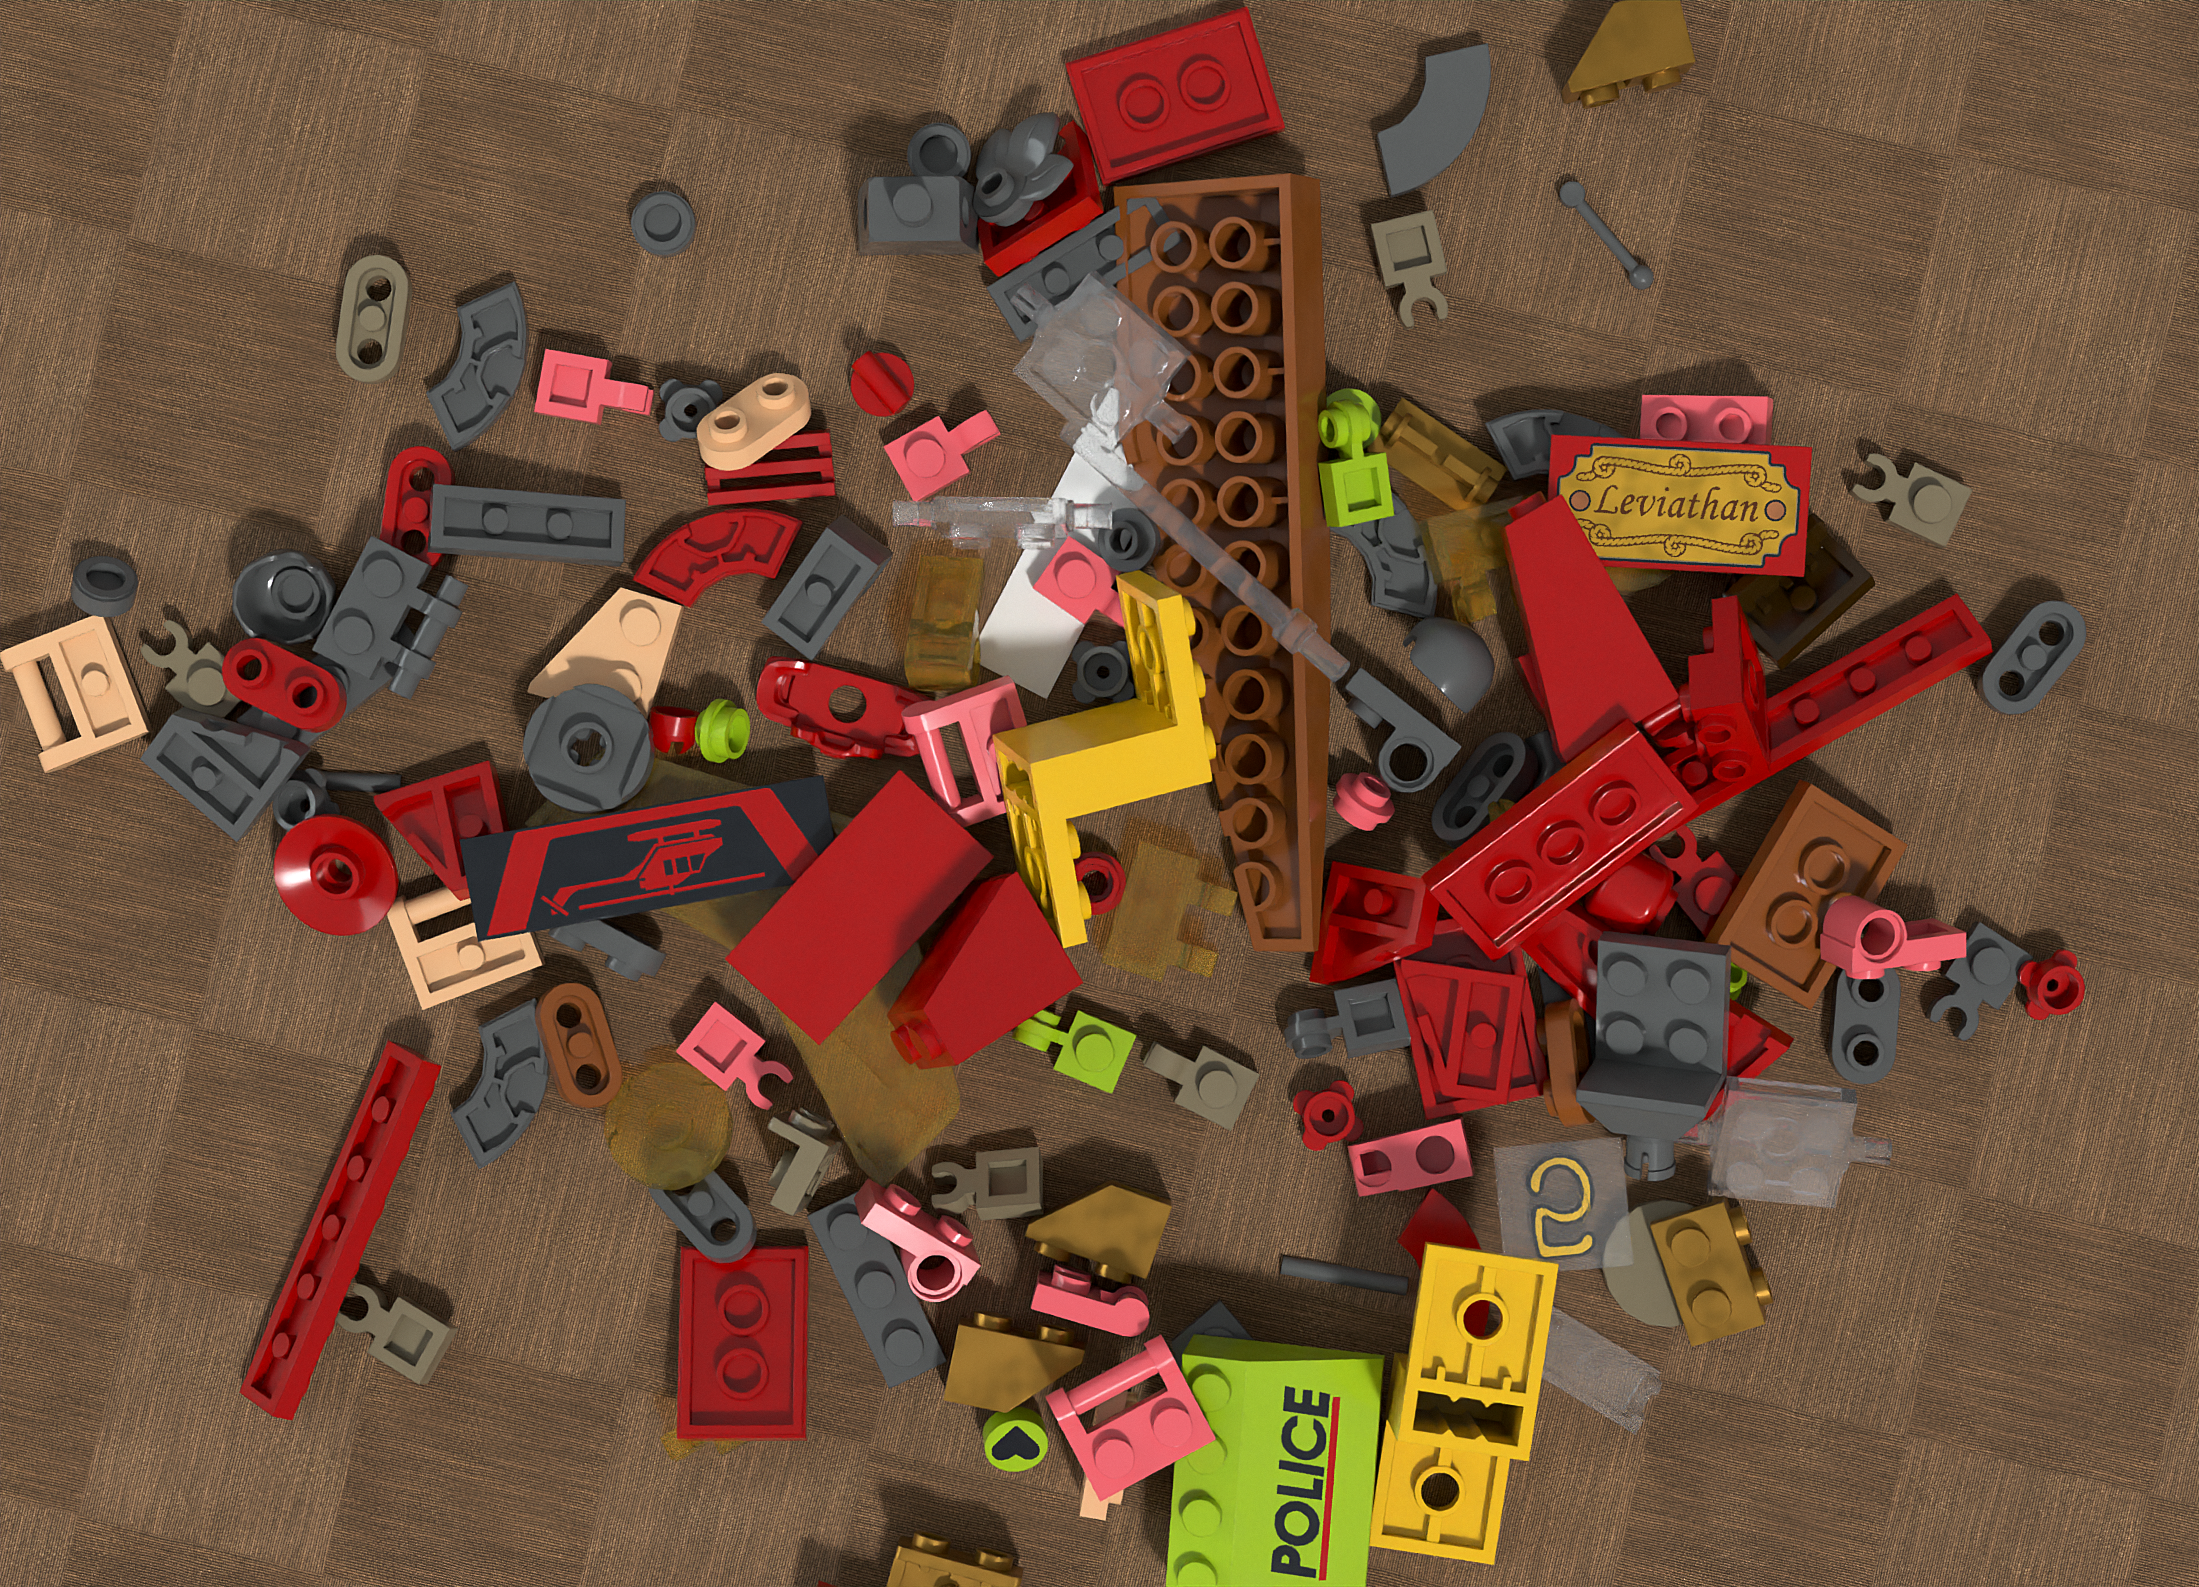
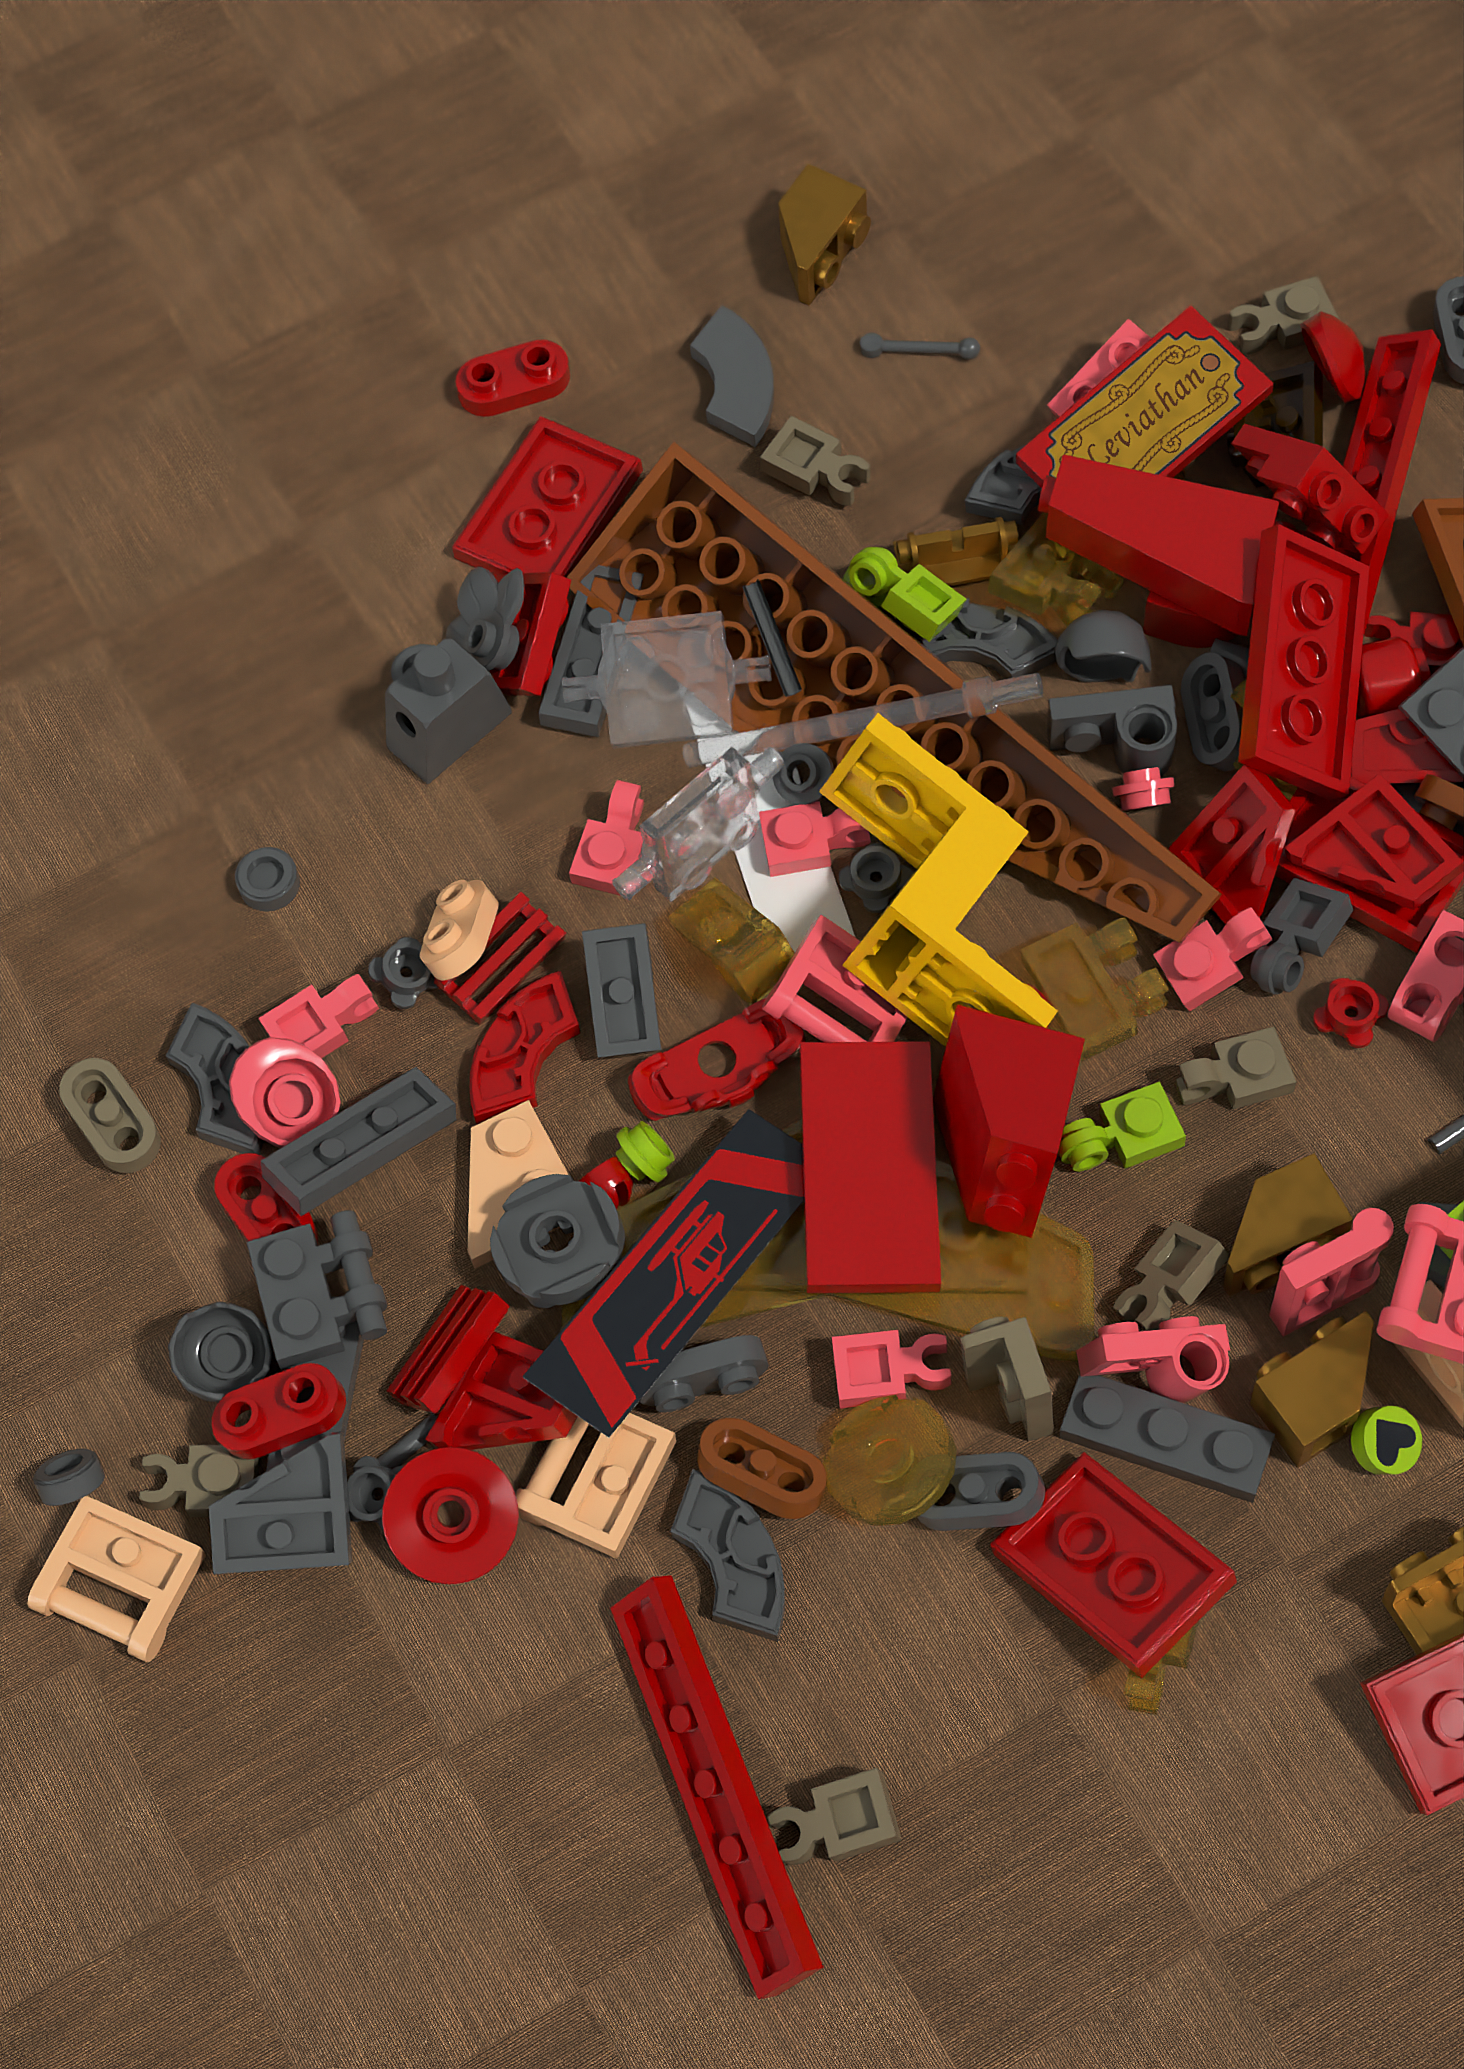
camera: 40 degrees left, 25 degrees down
red plate [851,350,915,417] -> none
none -> coral hat [229,1037,341,1149]
none -> red tile [387,1285,510,1414]
none -> dark grey piece [742,579,802,697]
none -> coral plate [1153,907,1273,1012]
none -> red hat [1300,311,1366,403]

